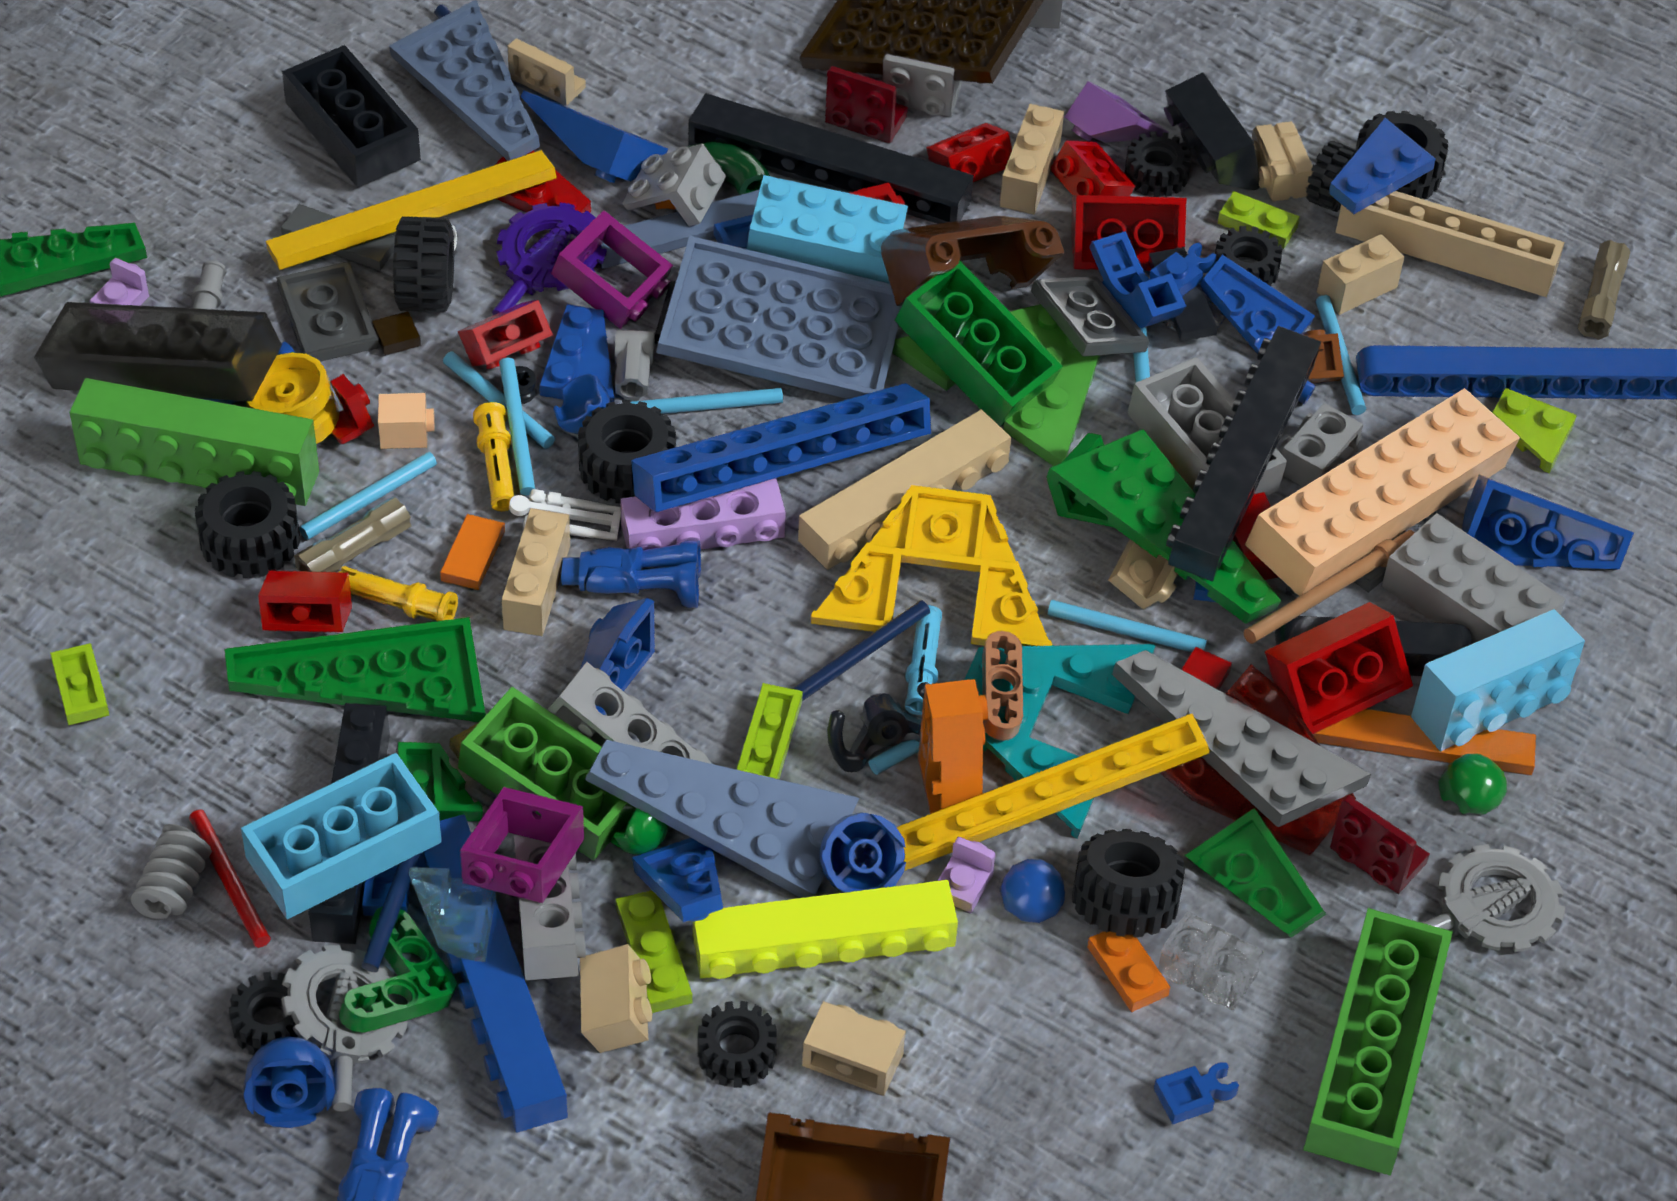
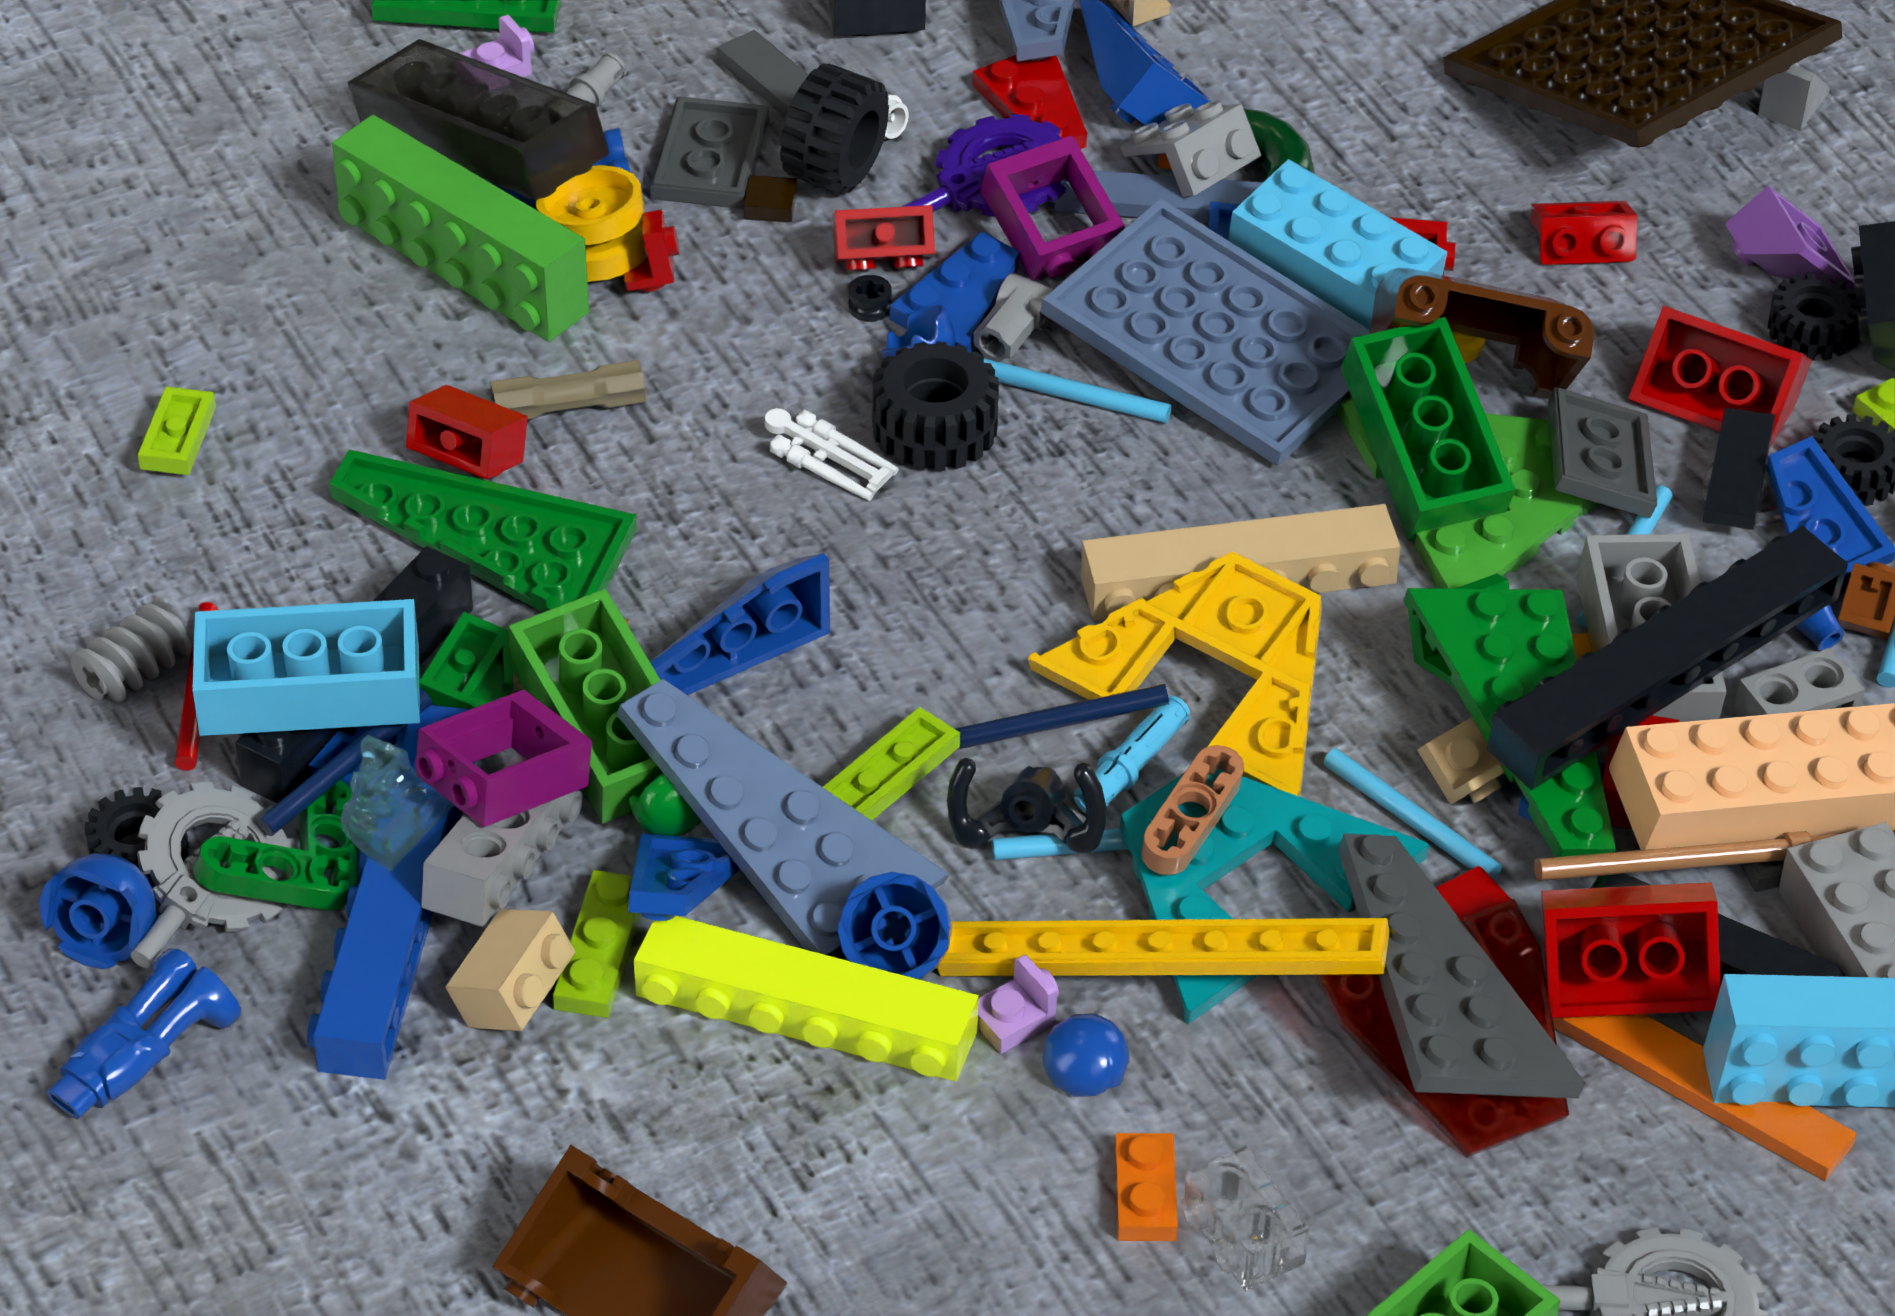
camera: 30 degrees right, 5 degrees down
black tyre [195,471,300,578] -> none
yellow tile [266,150,556,270] -> none
medium azure bar [299,452,437,540] -> none
yellow pin [339,566,458,621] -> none
light nougat brick [378,393,435,449] -> none
orange tile [440,514,505,590] -> none
medium azure bar [443,351,555,449] -> none
yellow pin [473,402,514,512] -> none
medium azure bar [499,357,535,495] -> none
tan brick [502,508,570,636] -> none
light grey brick [547,662,712,764] -> none
blue piece [561,540,701,608] -> none
lavender brick [621,478,786,550] -> none
blue brick [631,383,931,512] -> none
black brick [688,93,974,224] -> none
black tyre [697,1001,777,1088] -> none
tan brick [802,1001,906,1096] -> none
dark red bracket [825,66,907,144] -> none
light grey bracket [883,54,962,117] -> none
orange wedge [918,679,988,814] -> none
tan brick [1000,104,1064,215] -> none
red bracket [1051,141,1136,196] -> none
black tyre [1072,829,1185,937] -> none
blue arch [1089,231,1186,328] -> none
blue plate [1150,243,1216,296] -> none
green wing [1184,808,1326,938] -> none
dark red bracket [1330,795,1430,894] -> none
green hair [1438,753,1507,815] -> none

